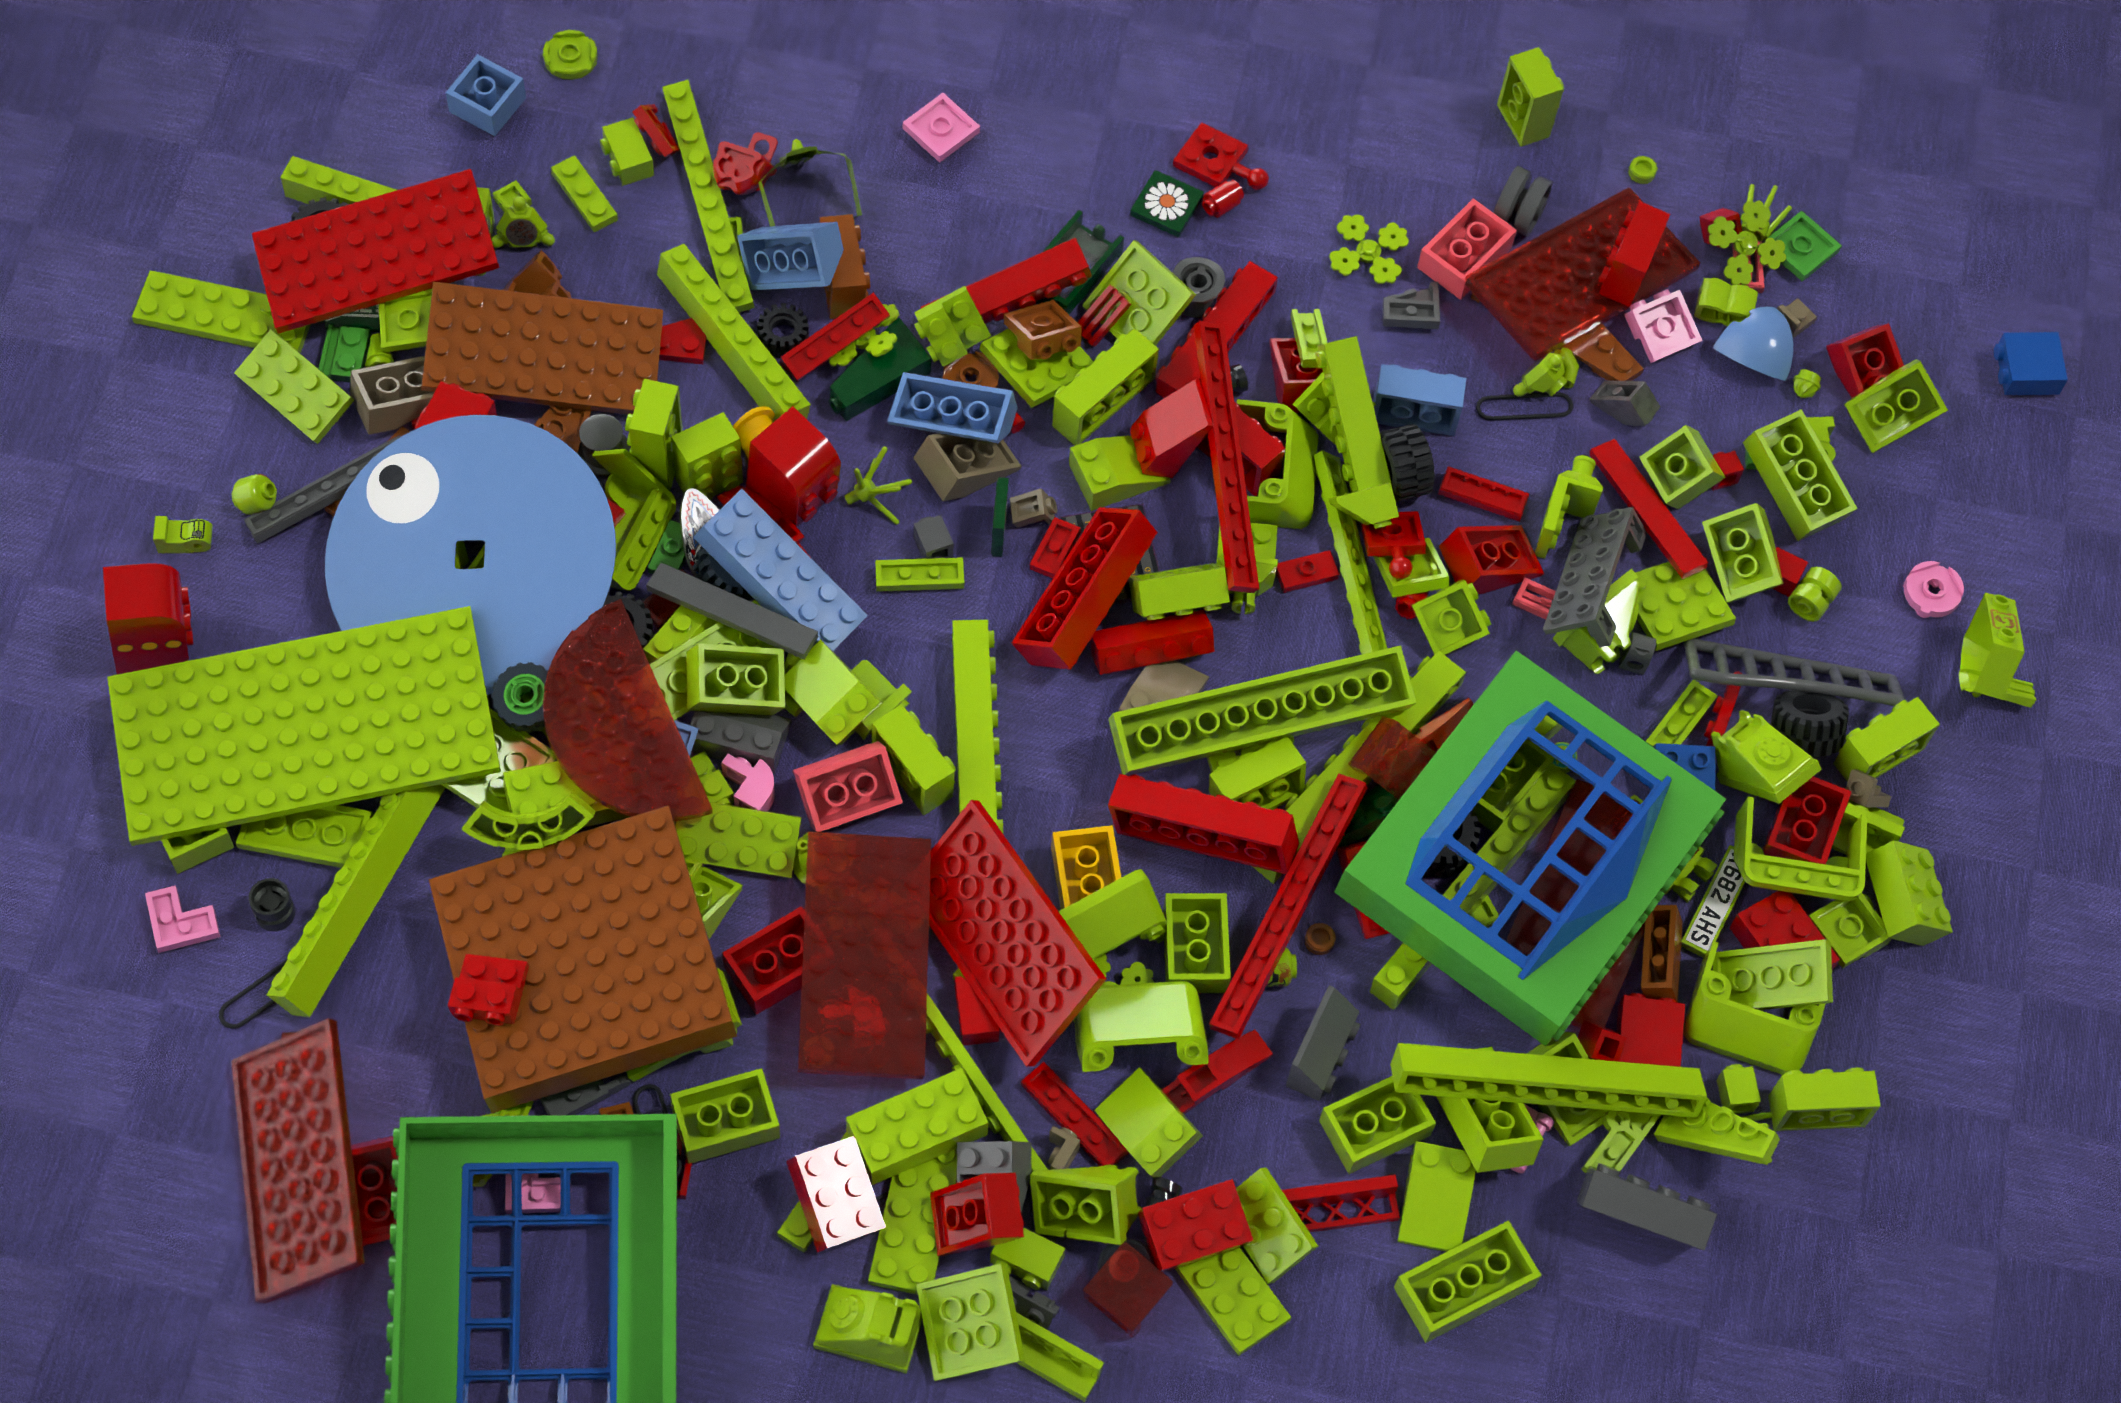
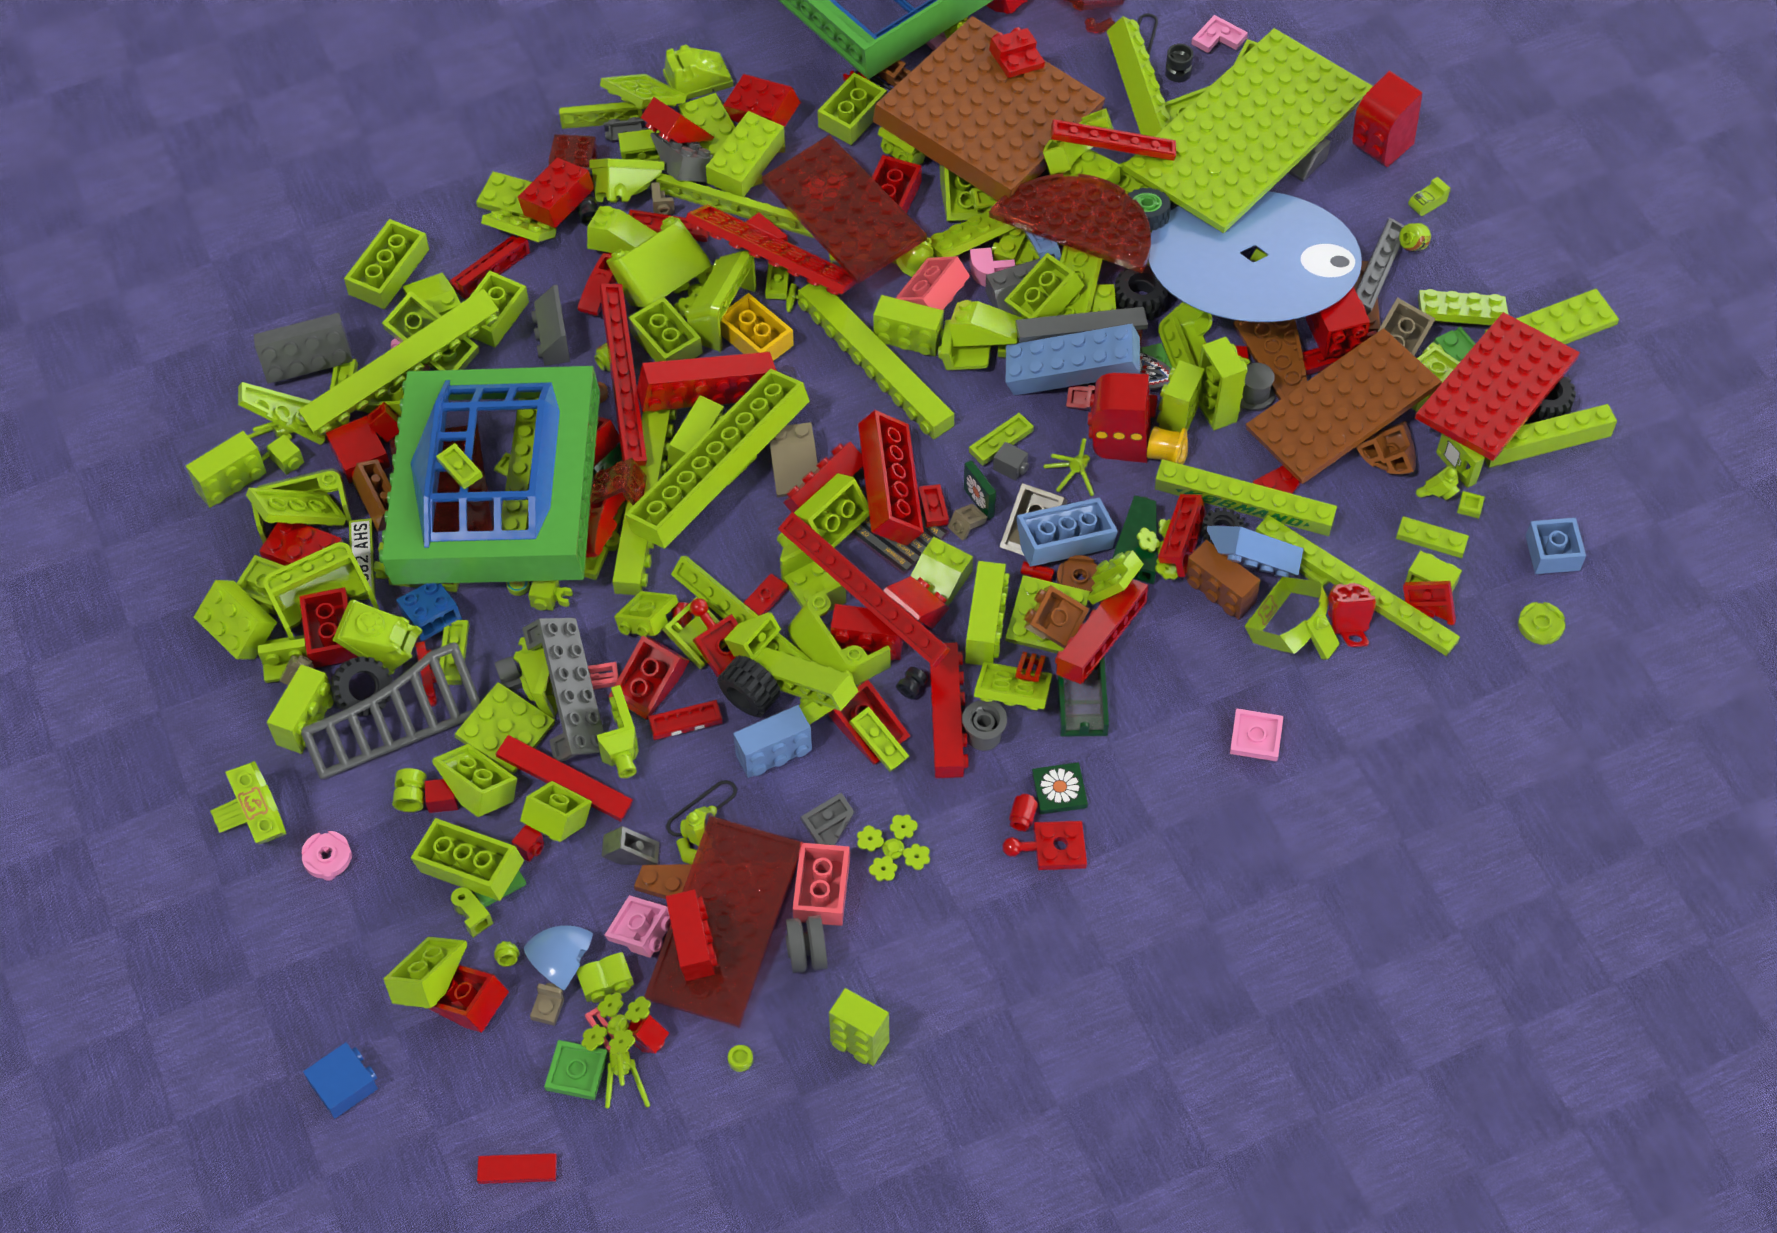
camera: 150 degrees right, 5 degrees down
none -> lime plate [436,443,483,489]
none -> red tile [477,1153,557,1184]
none -> red tile [1051,119,1176,161]

